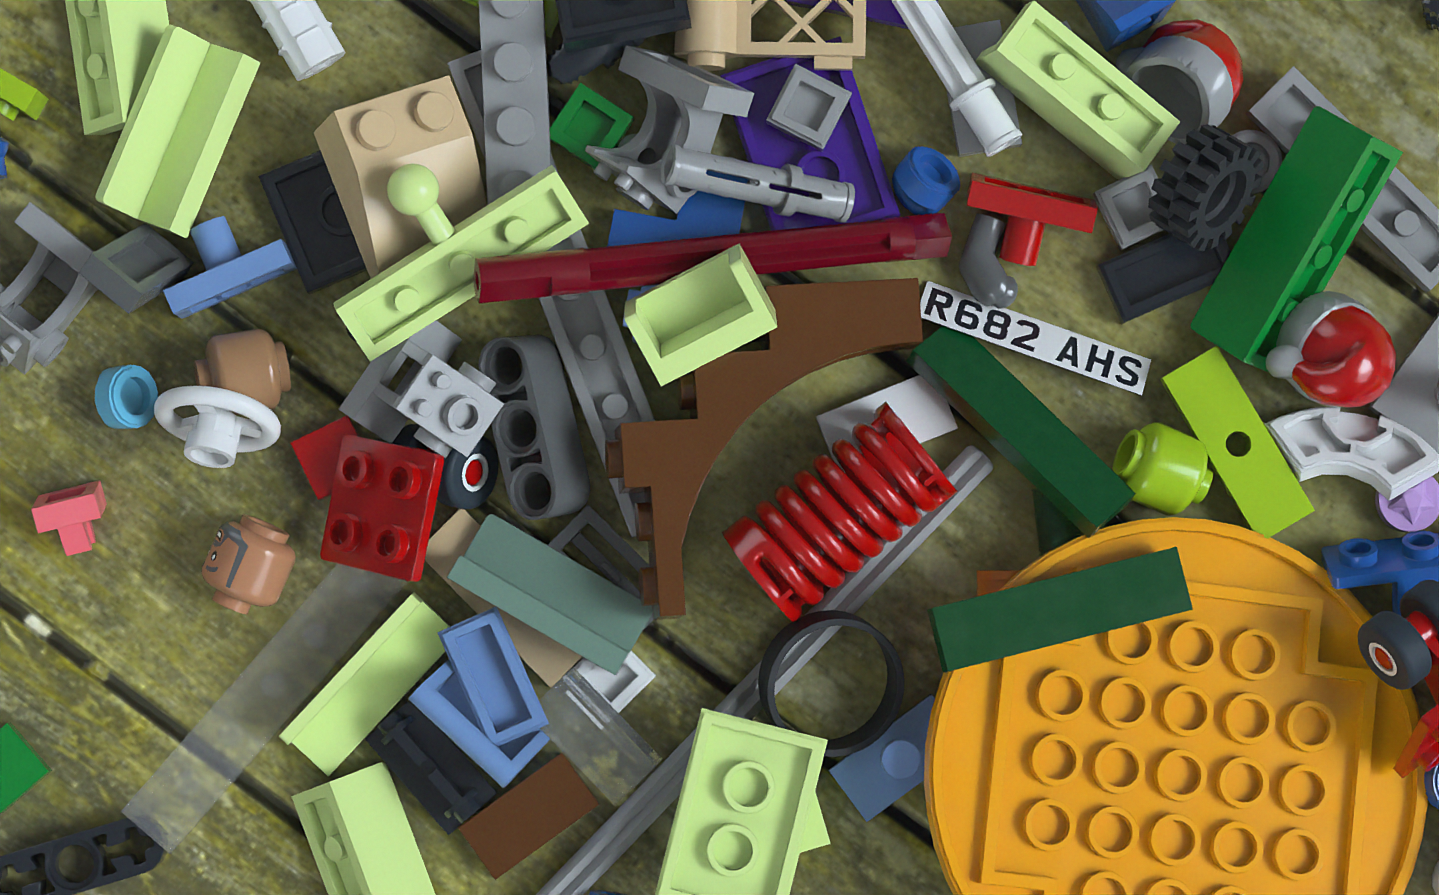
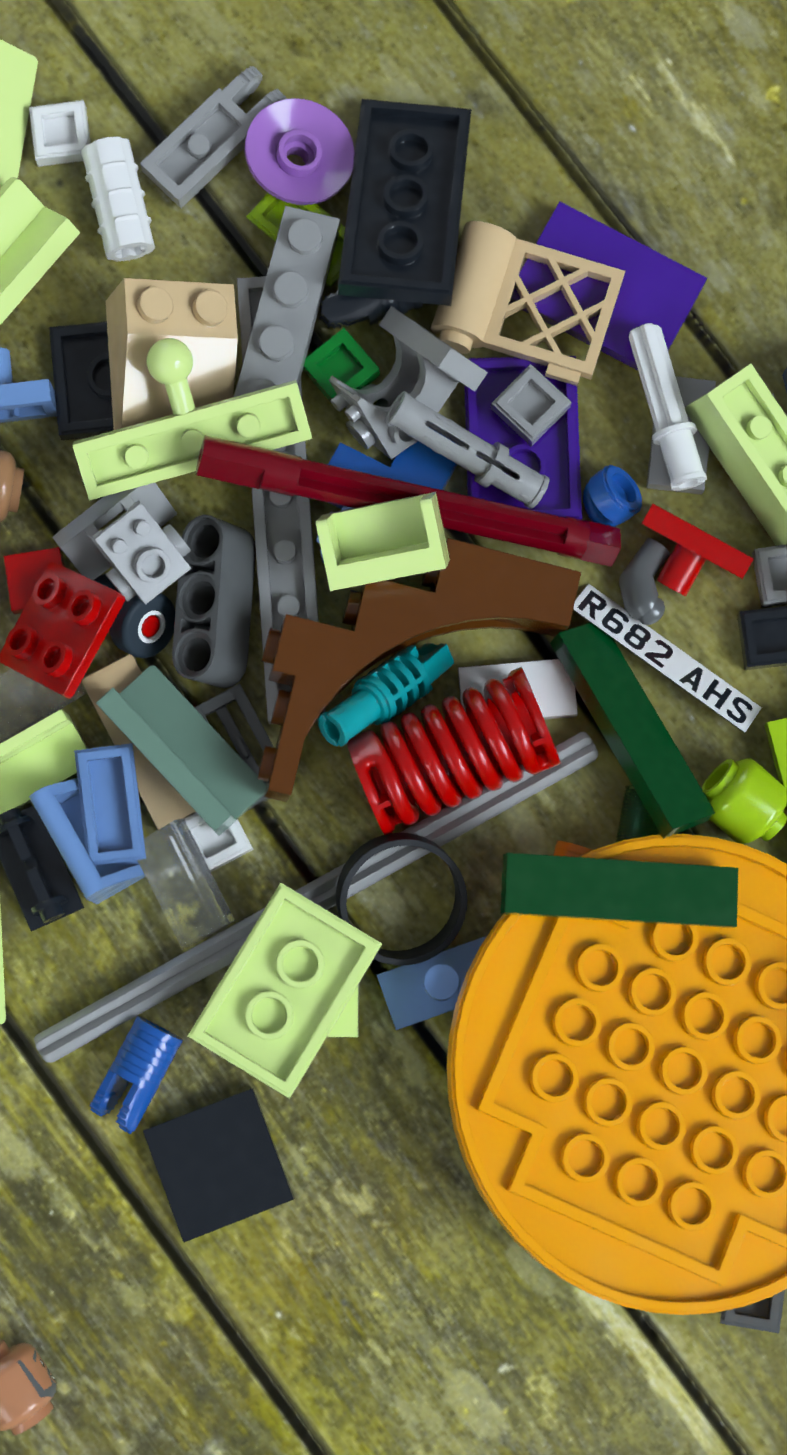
camera: 20 degrees right, 5 degrees down
reddish brown tile [458,752,600,880] -> none
none -> teal hinge [318,643,455,747]

